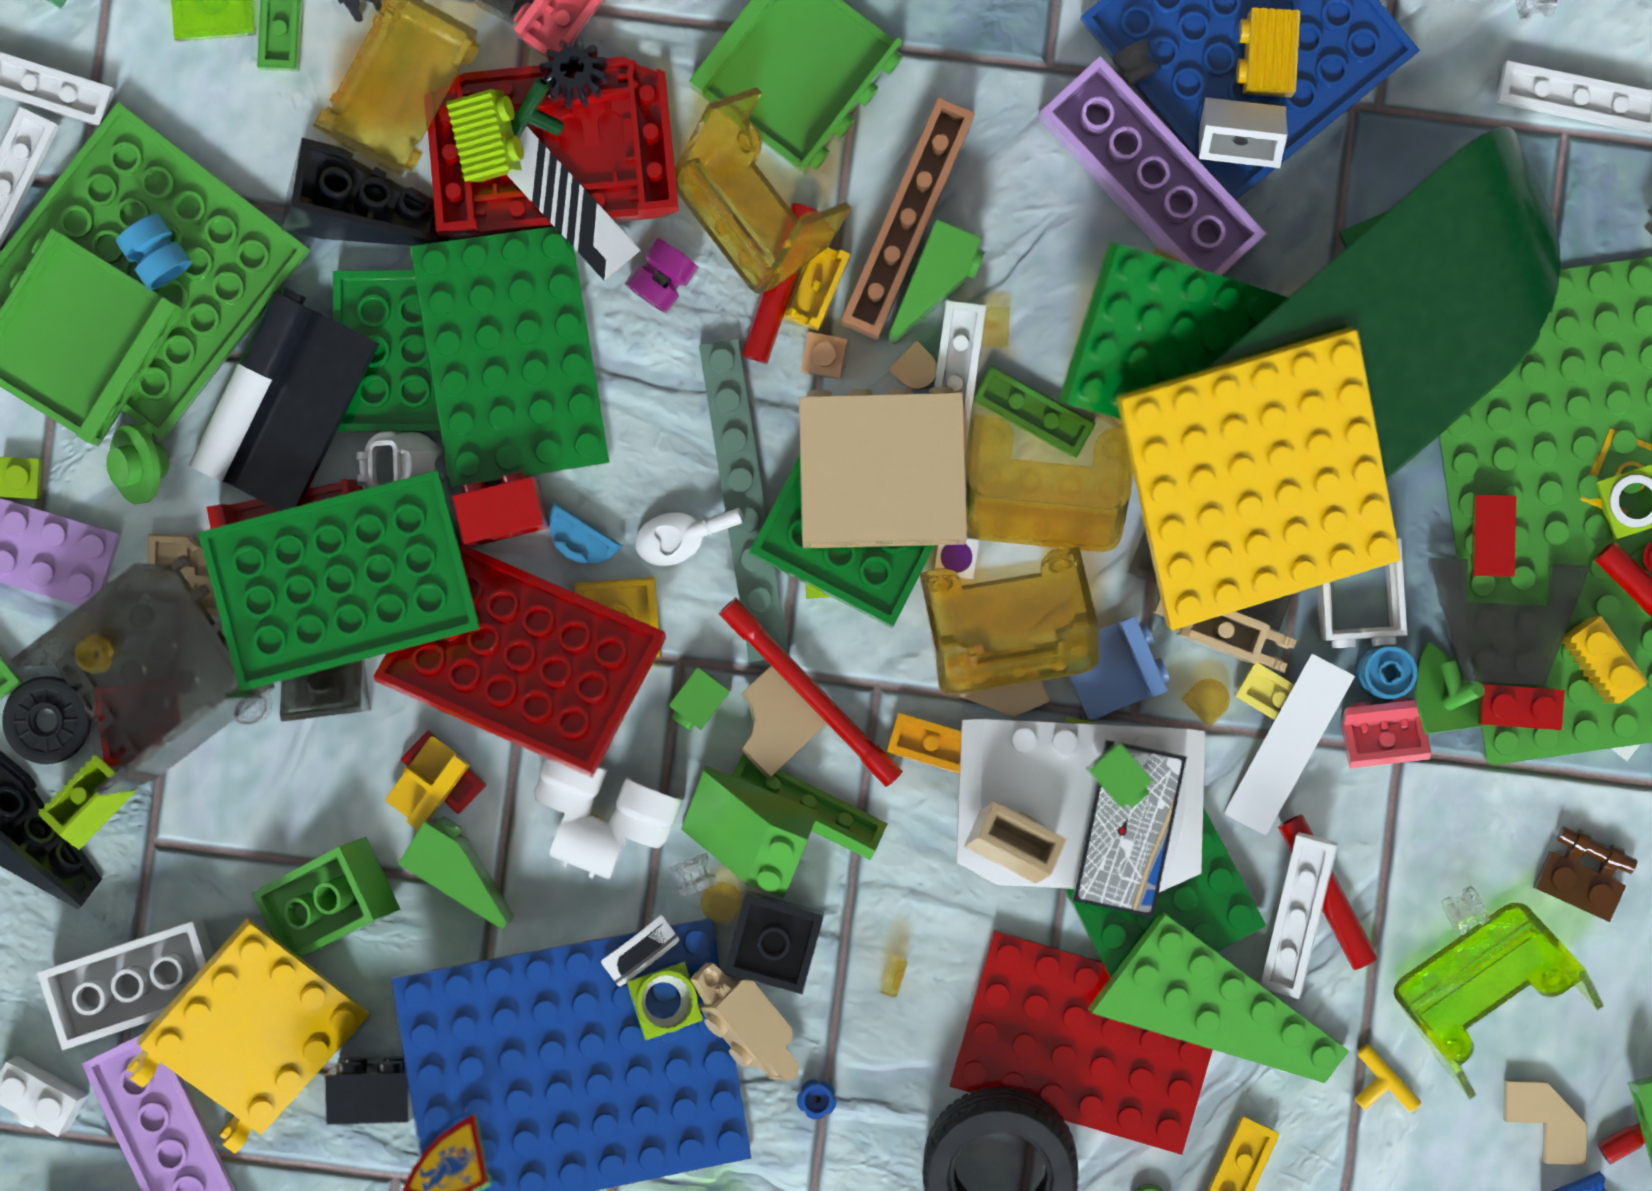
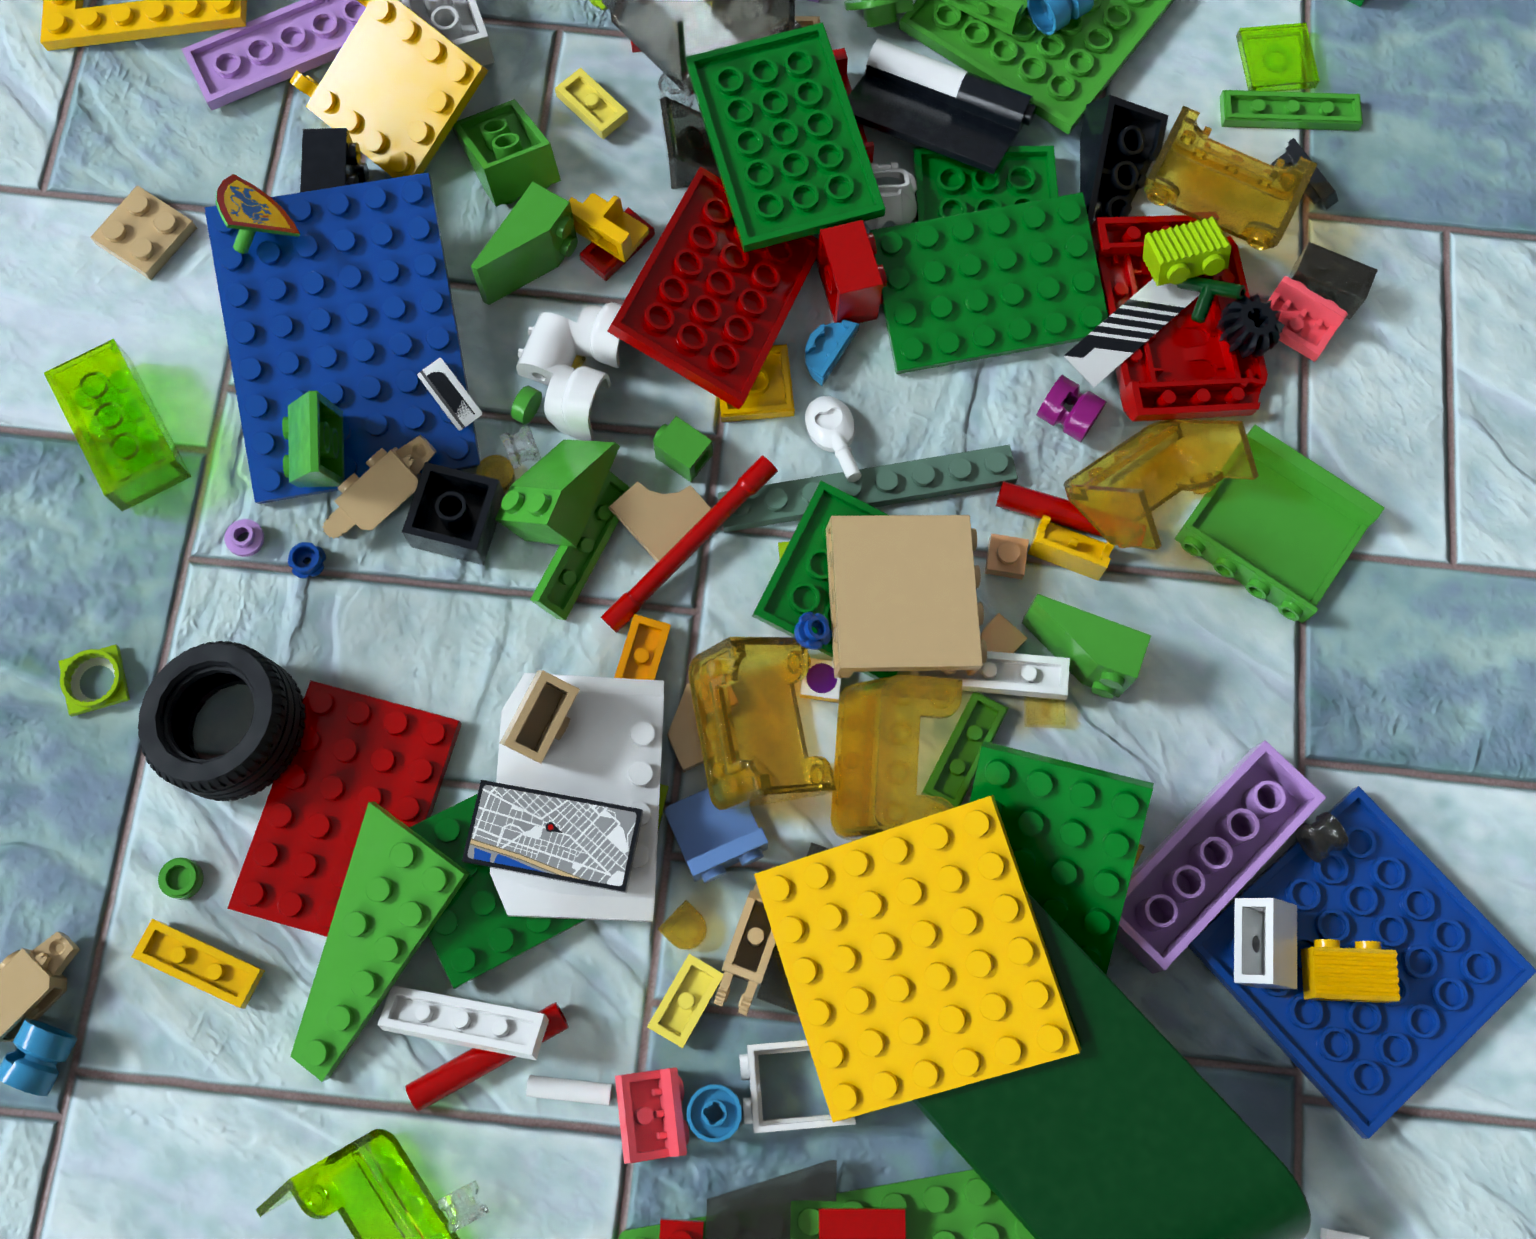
camera: 90 degrees right, 15 degrees down
lime piece [626,962,703,1040] -> none
nougat brick [841,97,975,341] -> none
clear yellow tile [879,955,908,998] -> none
bright green brick [1085,741,1153,808] -> none
white sticker [1223,654,1355,836] -> none
yellow piece [1355,1044,1421,1112] -> none
bright green shield [1415,641,1485,735] -> none
none -> lavender plate [224,519,264,557]
none -> bright green slope [282,391,344,487]
none -> bright green tile [511,385,542,425]
none -> white piece [526,1075,613,1106]
none -> light yellow plate [555,67,629,140]
none -> blue plate [794,612,832,650]

